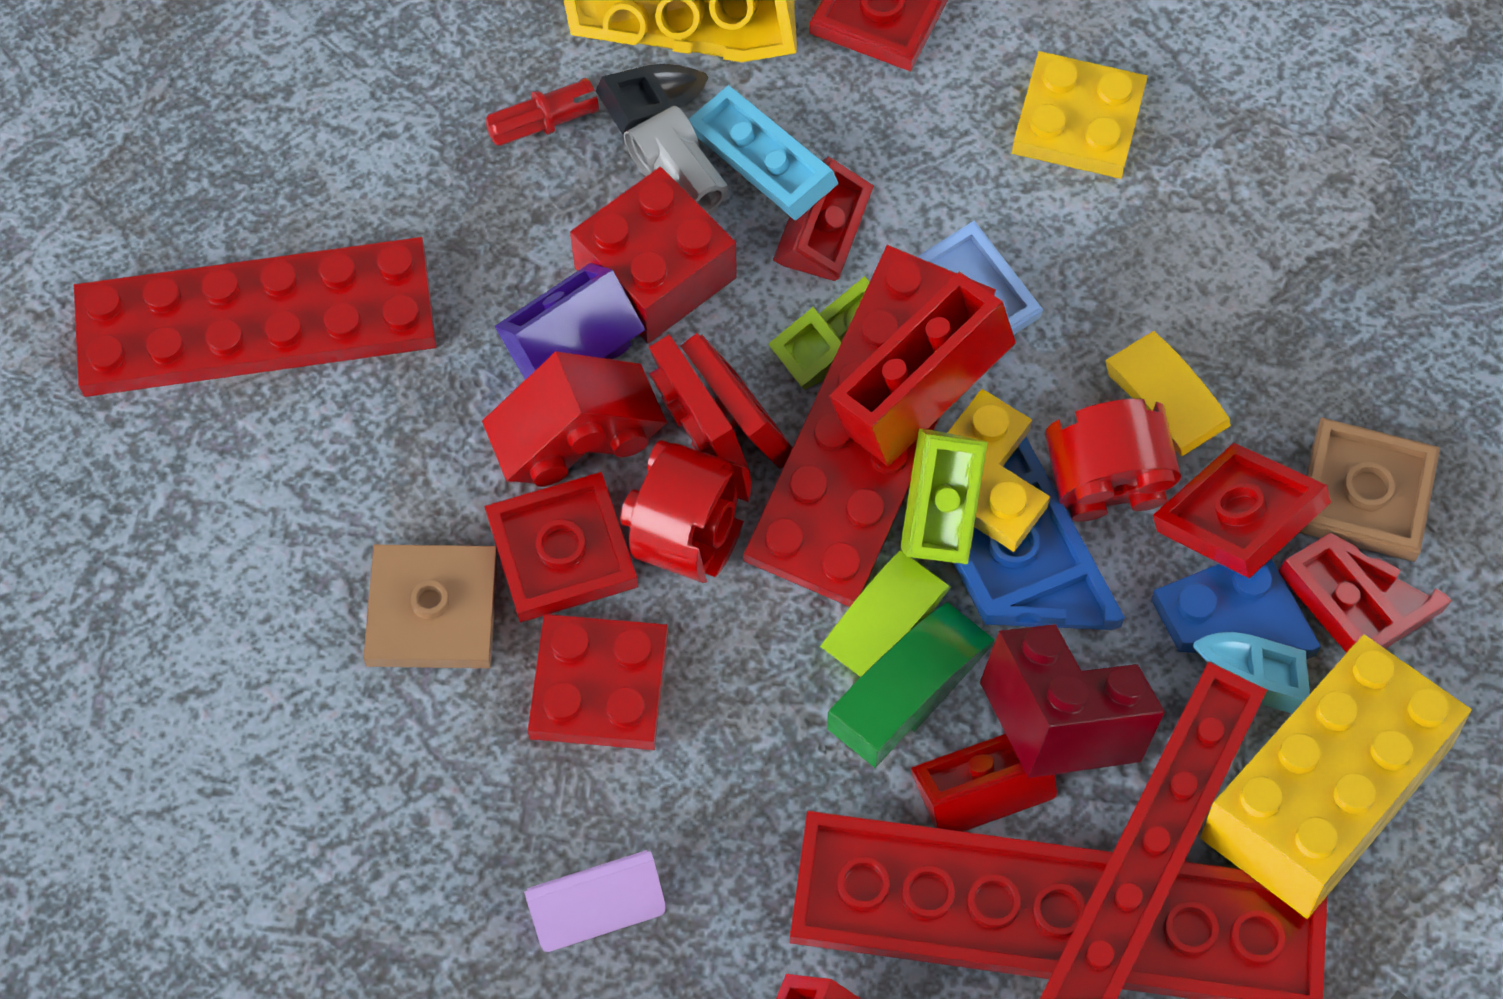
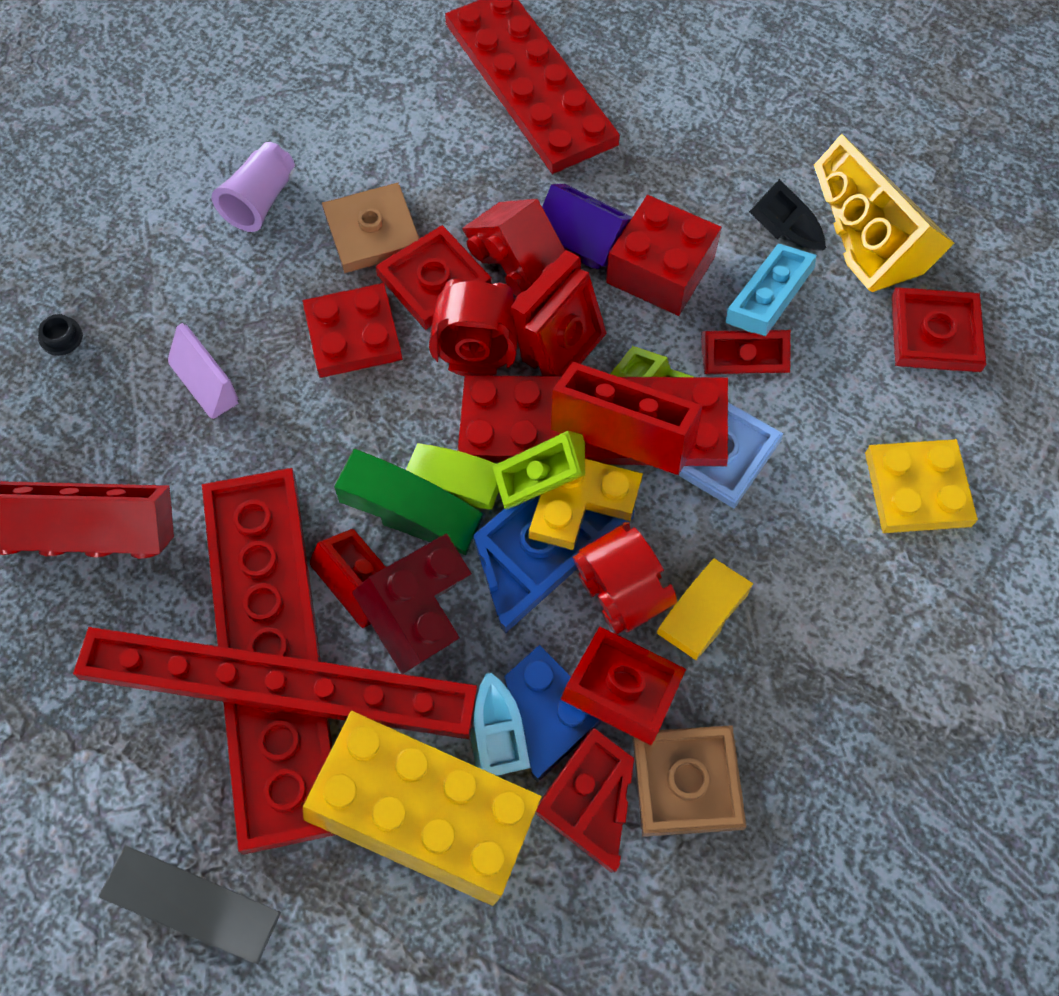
camera: 70 degrees right, 0 degrees up
red axle [485,78,599,146] -> none
light grey piece [624,105,728,215] -> none
none -> lavender plant [211,142,295,232]

